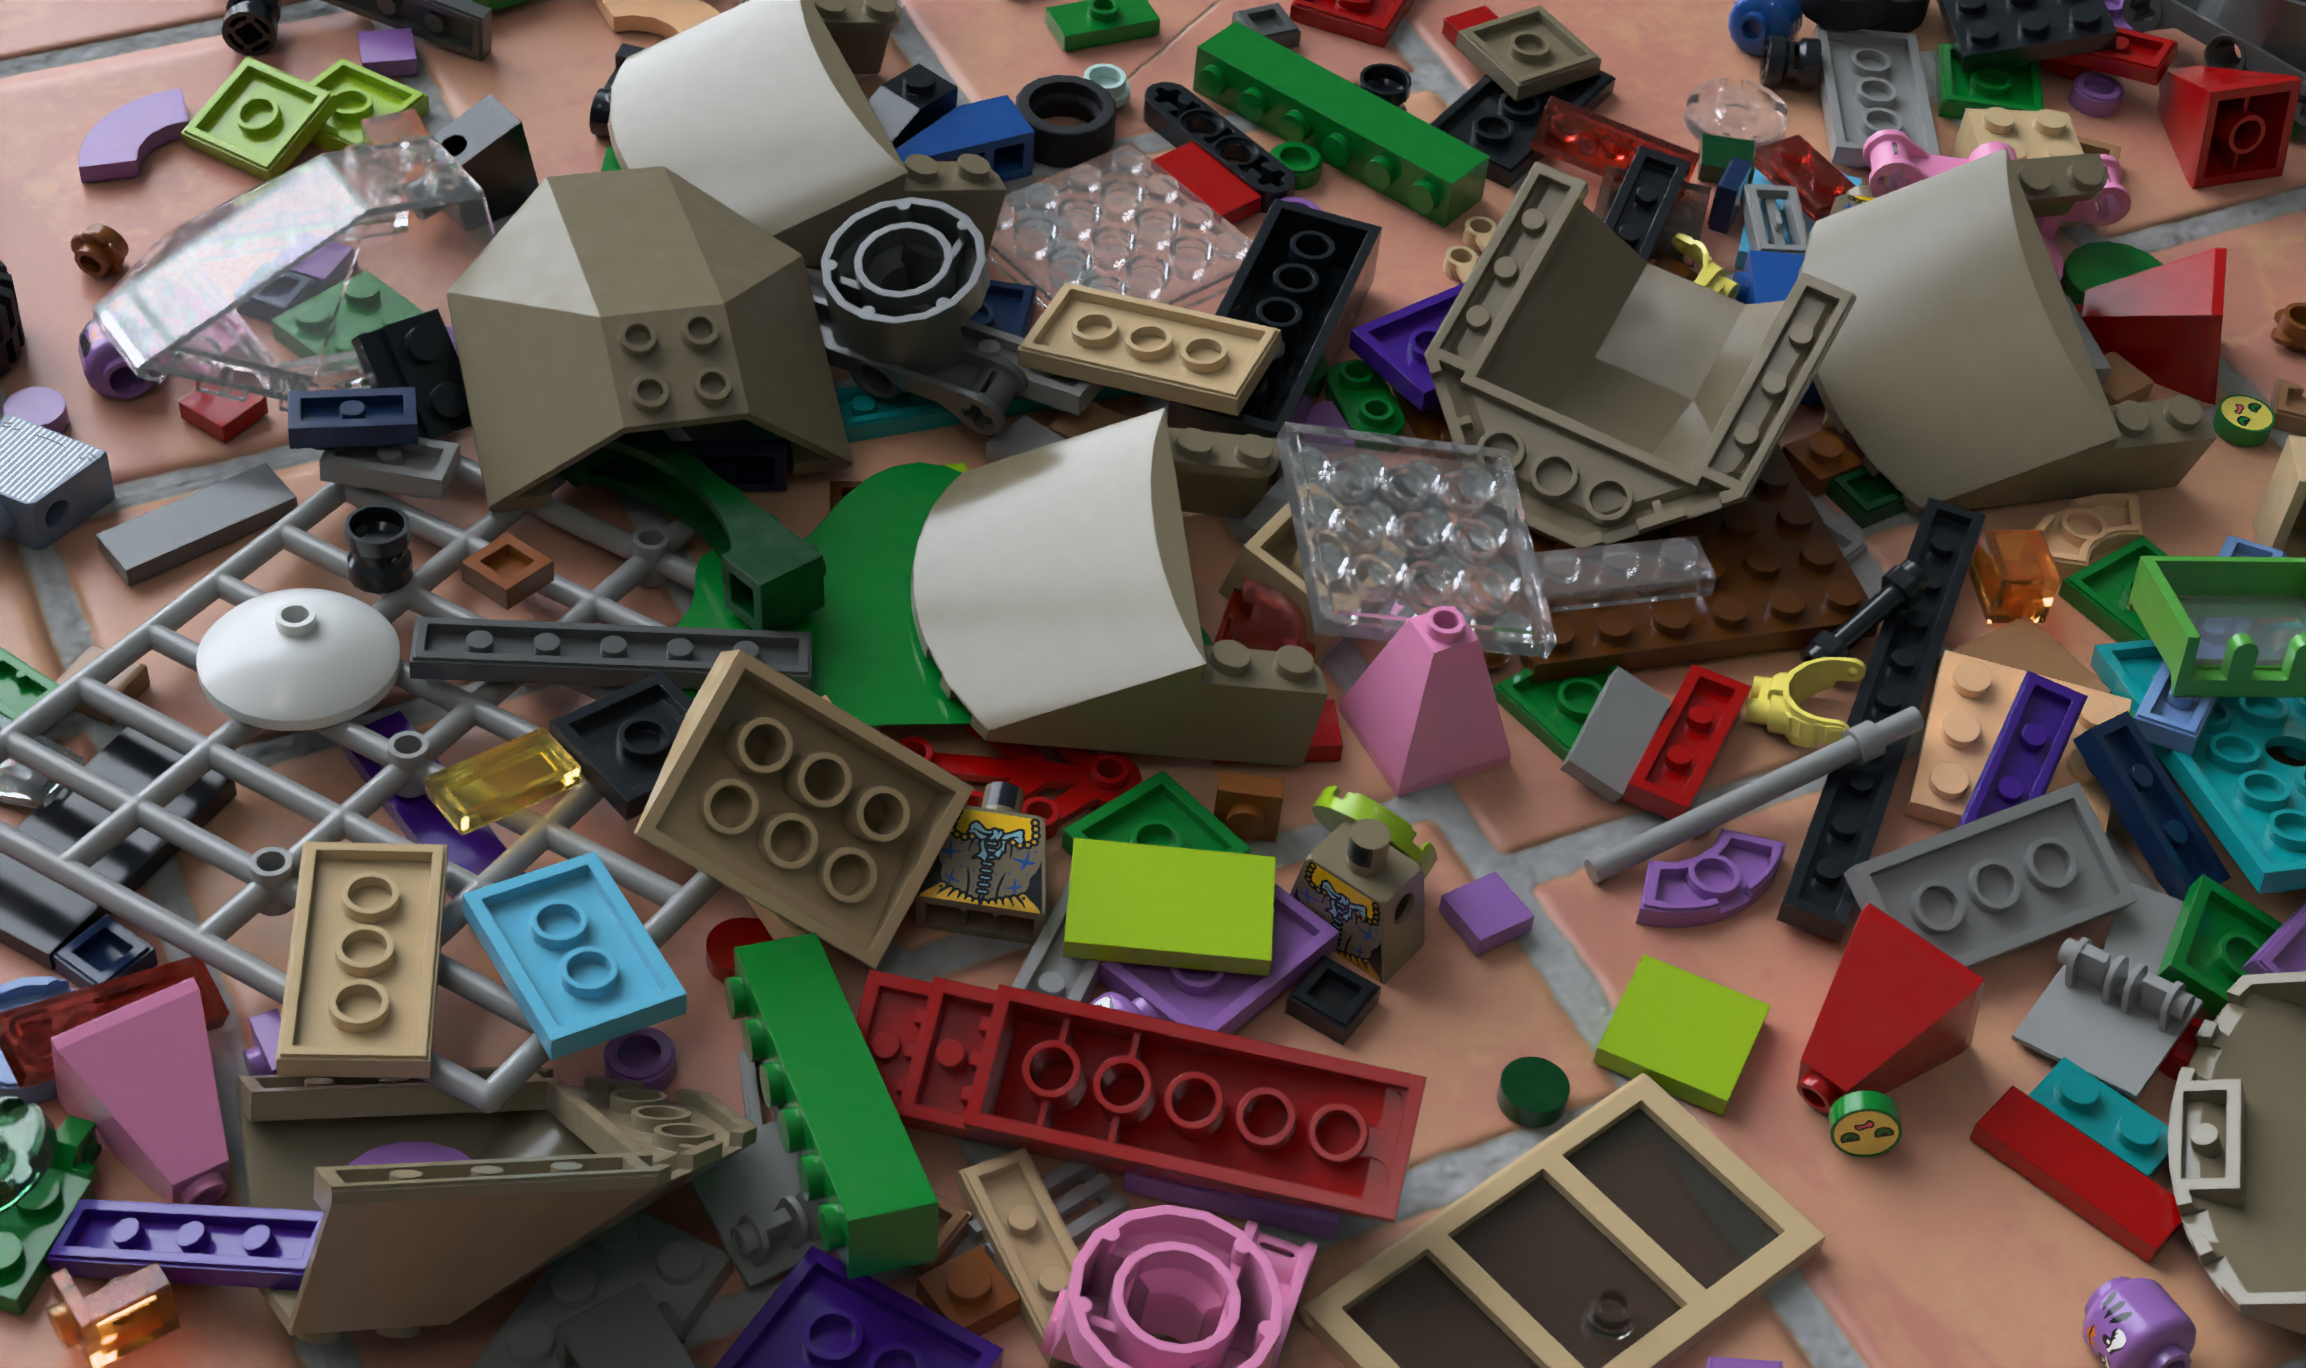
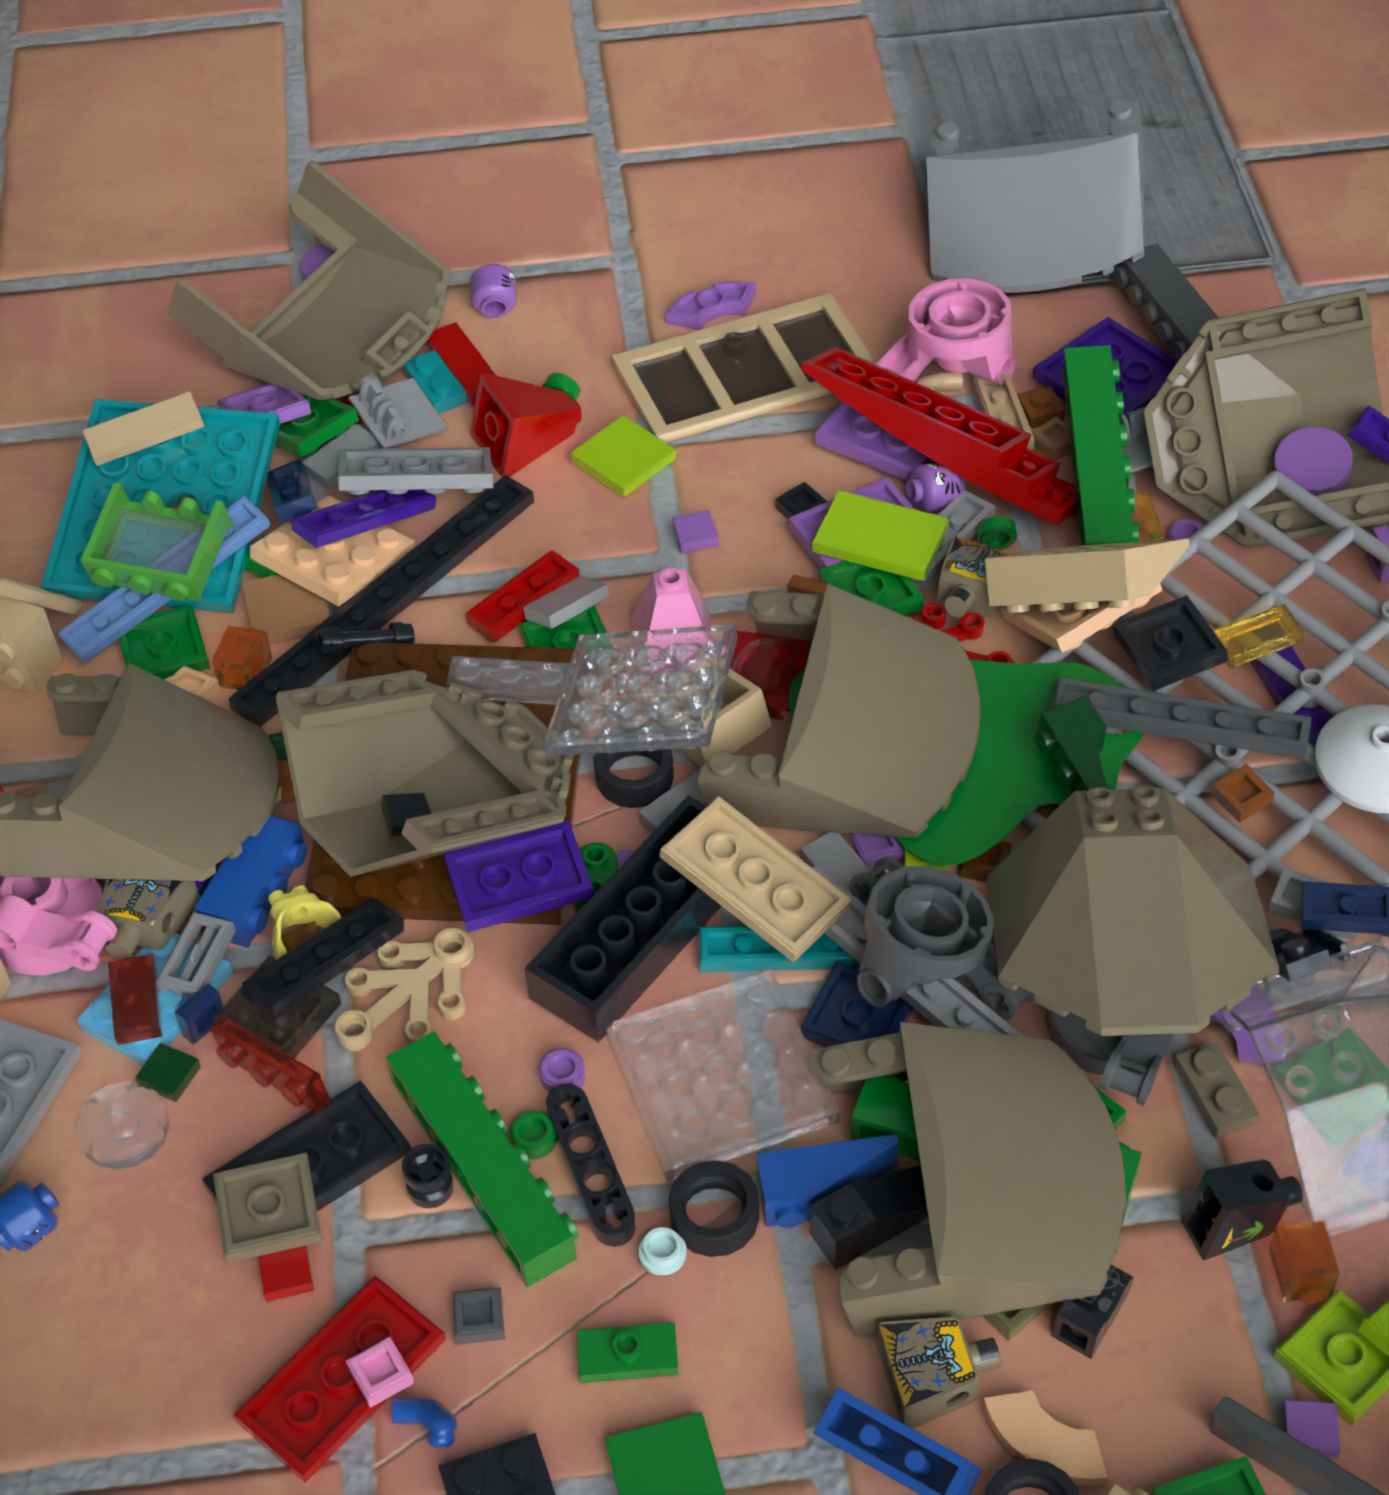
camera: 155 degrees left, 5 degrees up
tan tile [276,841,448,1078] -> none
black wheel [344,504,413,594] -> none
medium azure plate [462,851,687,1061] -> none
red tile [1150,141,1262,231] -> none
dark tan torso [1290,818,1424,984] -> none
lime tile [1311,785,1438,879] -> none
dark green tile [1497,1057,1570,1128] -> none
light grey bar [1584,706,1924,884] -> none
medium lavender tile [1636,828,1786,928] -> none
light yellow helmet [1745,657,1866,748] -> none
black wheel [1759,34,1821,90] -> none
none -> black tile [380,793,431,836]
none -> green tile [977,516,1017,550]
none -> clear yellow tile [1135,491,1167,541]

